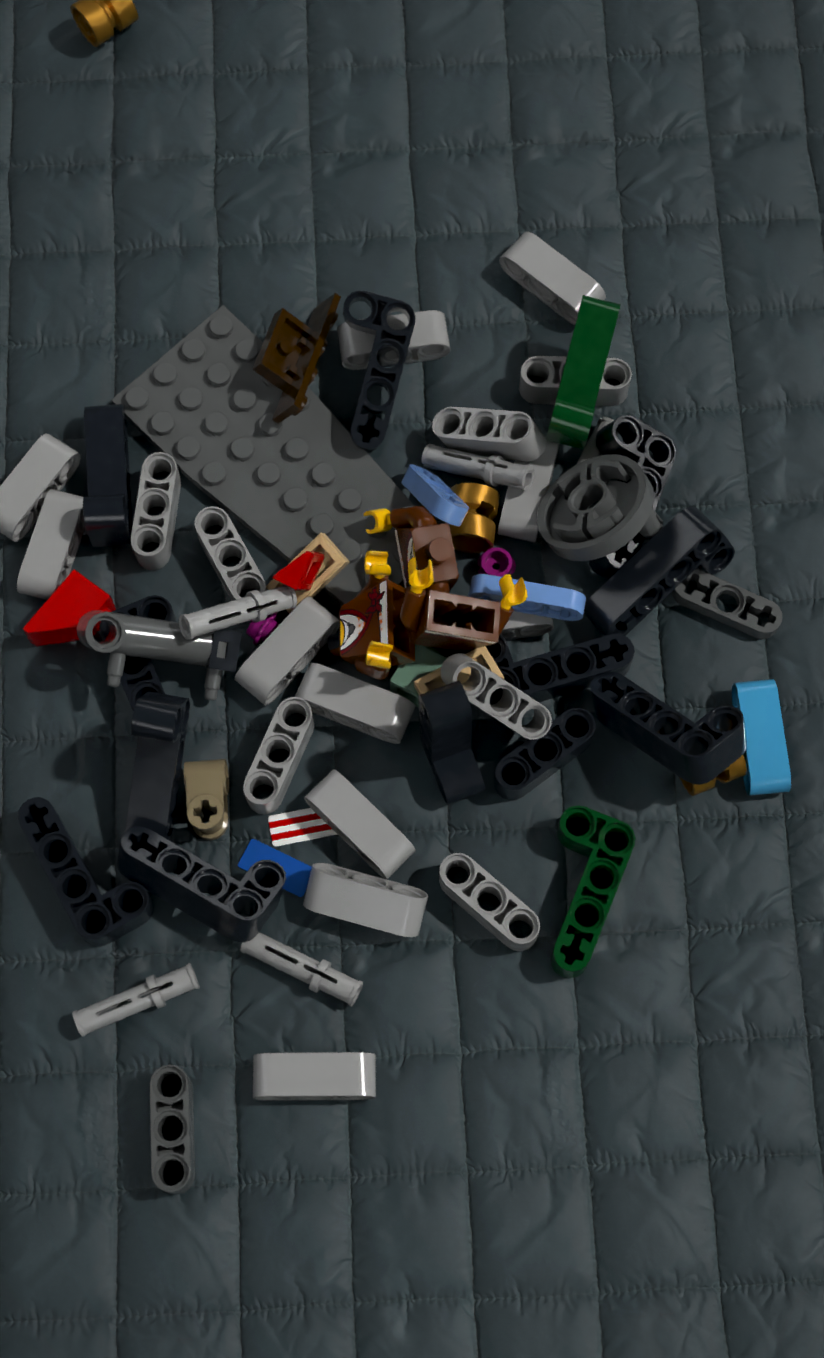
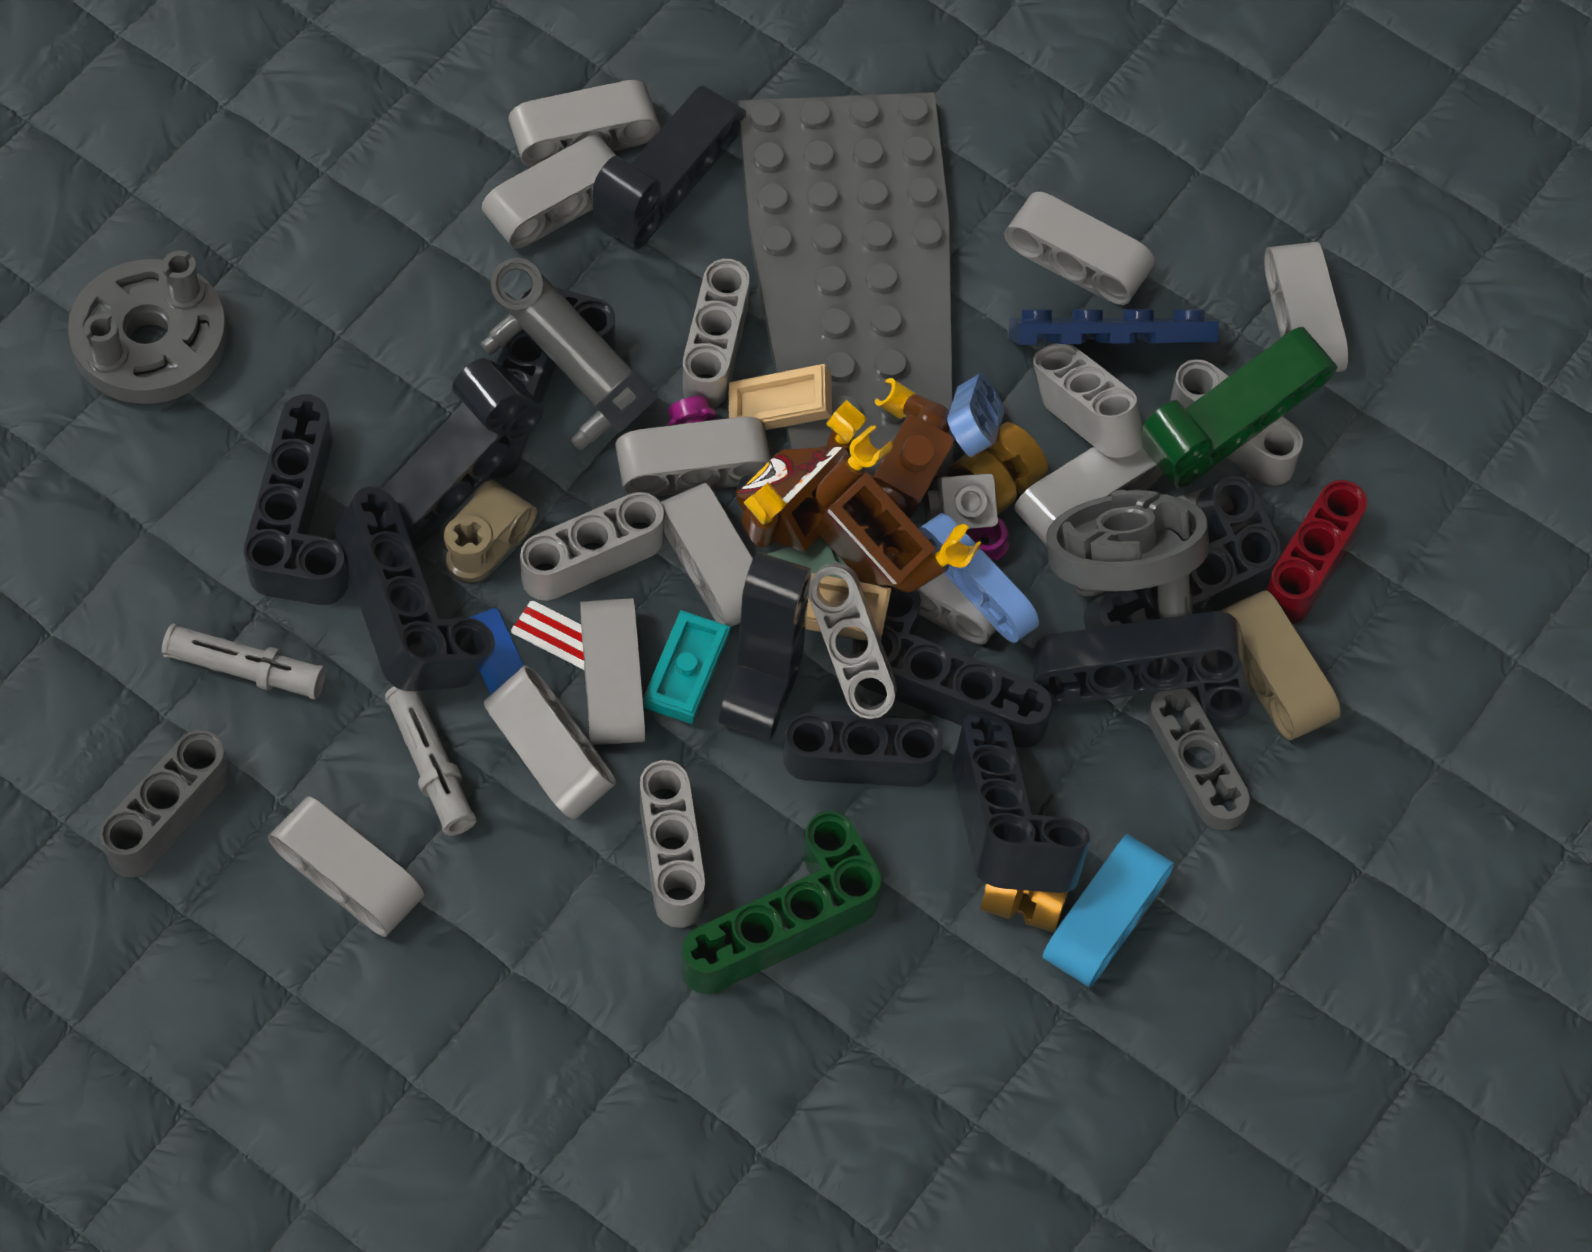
camera: 35 degrees right, 10 degrees down
red slope [23,569,116,646] -> none
light grey beam [131,452,181,570] -> none
light grey pin [179,584,297,640] -> none
dark brown bracket [252,293,341,424] -> none
red slope [272,551,325,591] -> none
black beam [343,290,416,451] -> none
light grey pin [422,444,535,491] -> none
none -> teal plate [643,610,731,725]
none -> light grey bracket [925,474,998,529]
none -> dark blue wing [1009,308,1219,345]
none -> dark tan beam [1218,590,1340,740]
none -> dark red beam [1267,480,1367,624]

